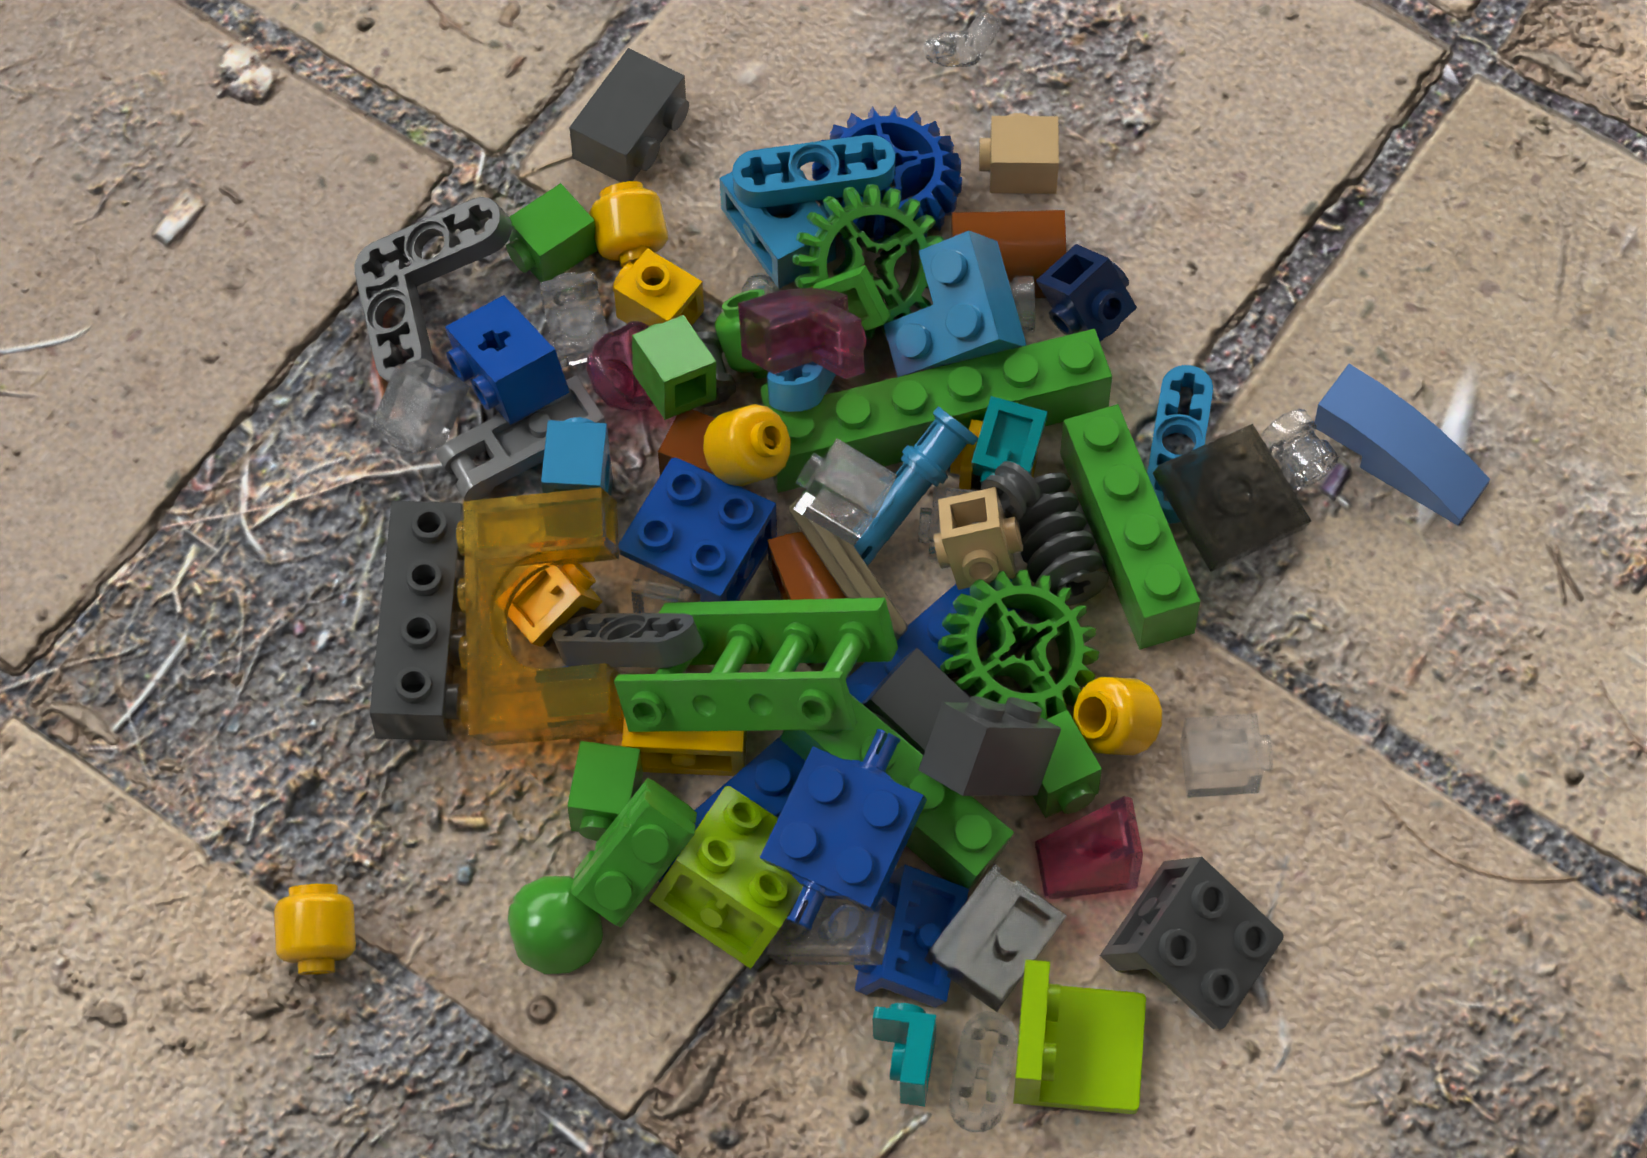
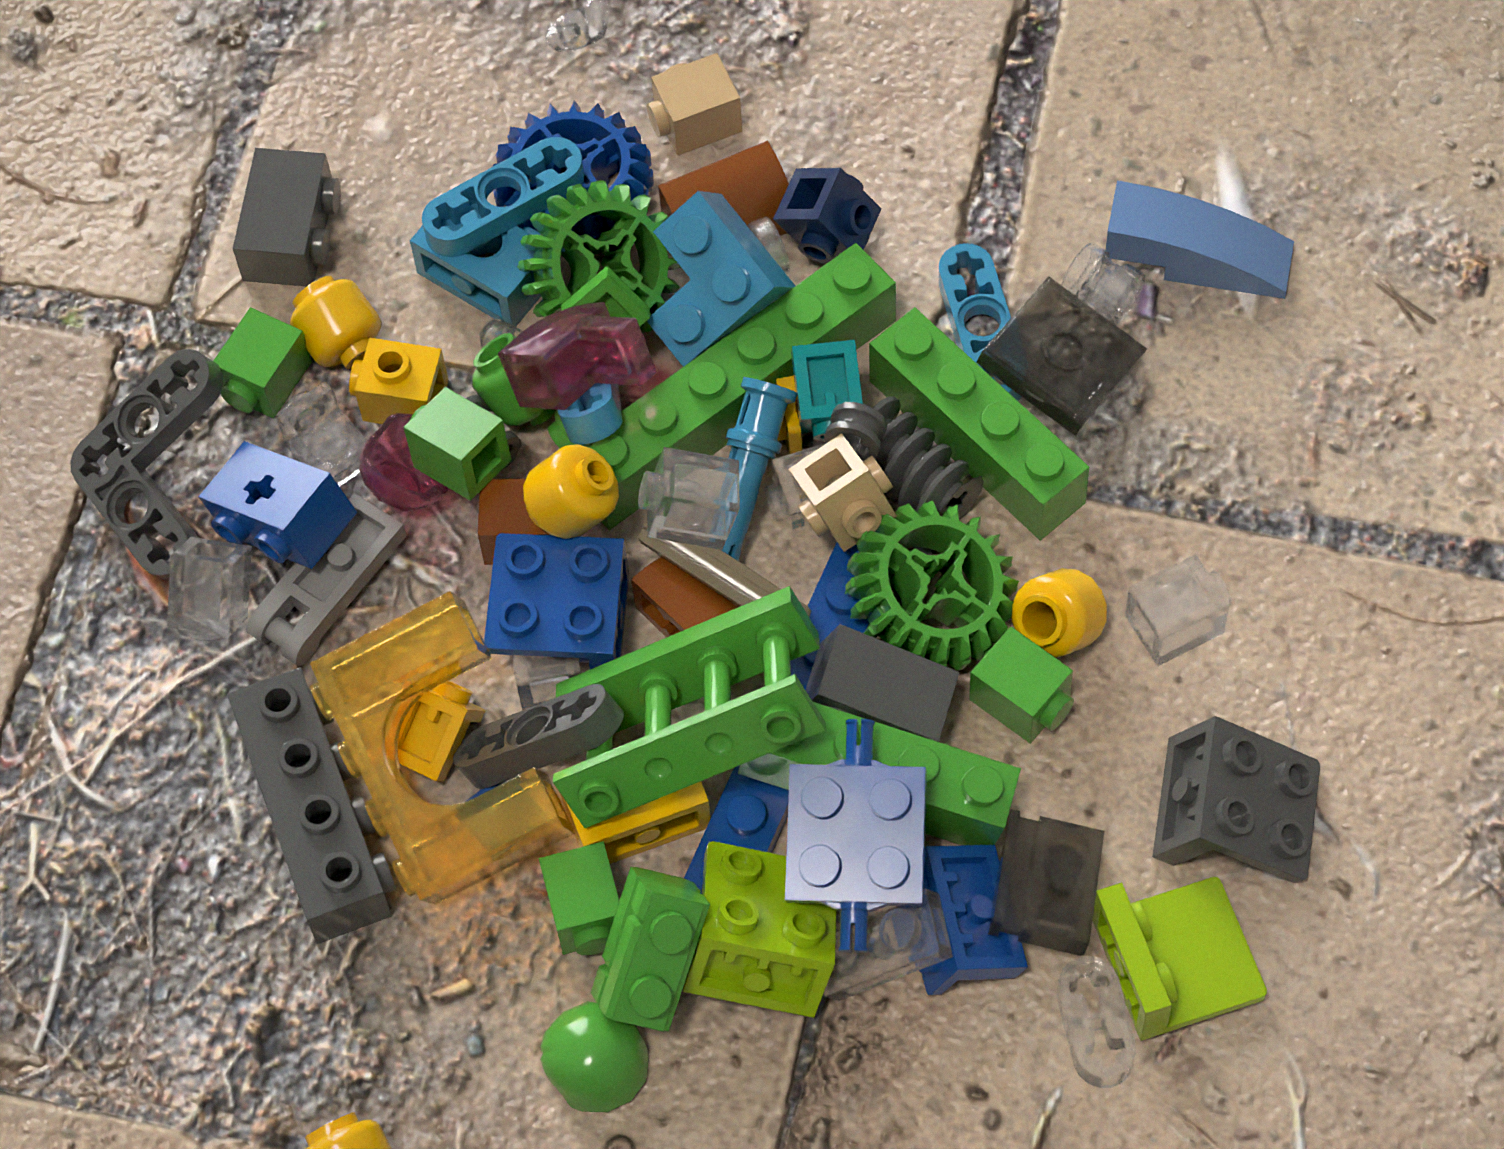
camera: 20 degrees left, 0 degrees up
dark azure brick [541,417,613,541] -> none
teal bracket [872,1003,936,1107] -> none
dark grey brick [918,696,1061,796] -> none
clear pink slope [1035,796,1143,900] -> none

